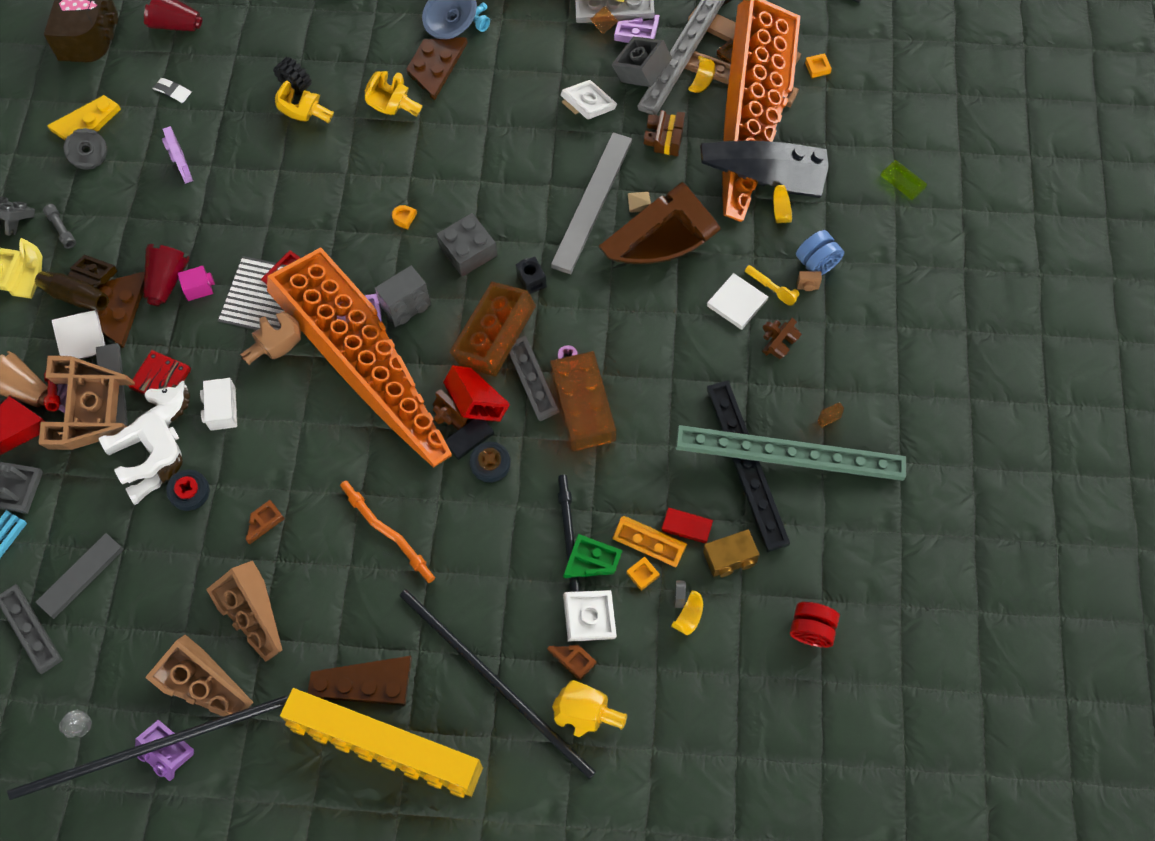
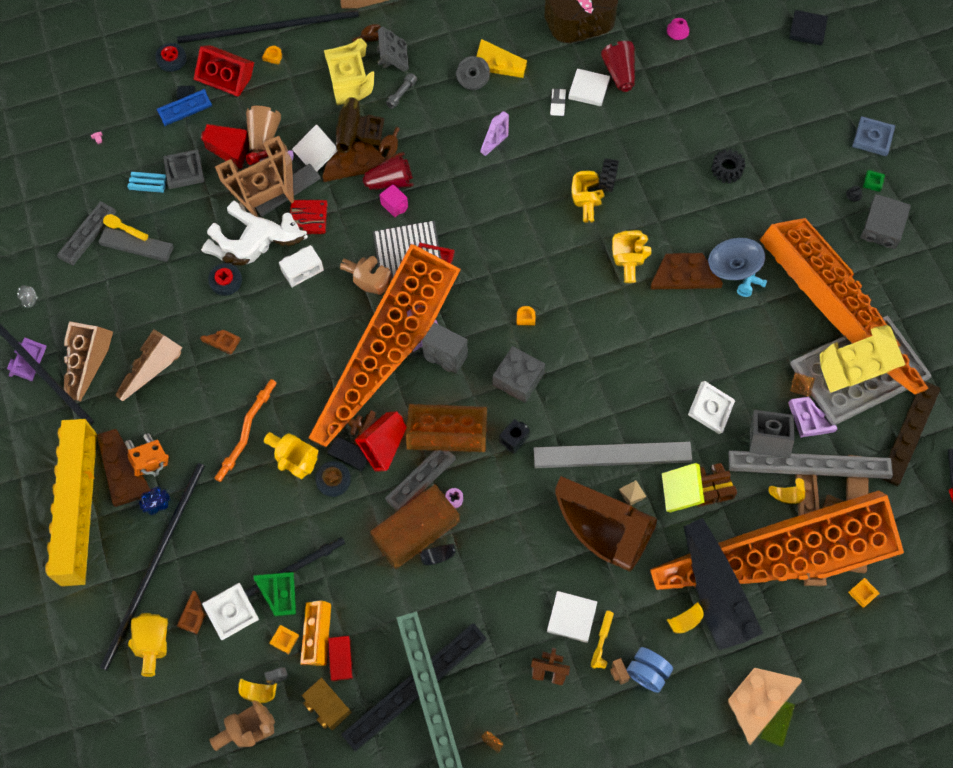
camera: 65 degrees right, 0 degrees up
none -> yellow piece [103,214,148,241]
none -> orange piece [125,433,169,477]
none -> clear blue piece [139,487,170,515]
none -> medium nougat piece [209,700,275,751]
none -> yellow piece [264,432,319,479]
none -> reddish brown hand [379,127,400,160]
none -> black helmet [419,544,456,566]
none -> white tile [568,69,610,106]
none -> neon yellow tile [662,463,705,512]
none -> light nougat wing [728,668,802,745]

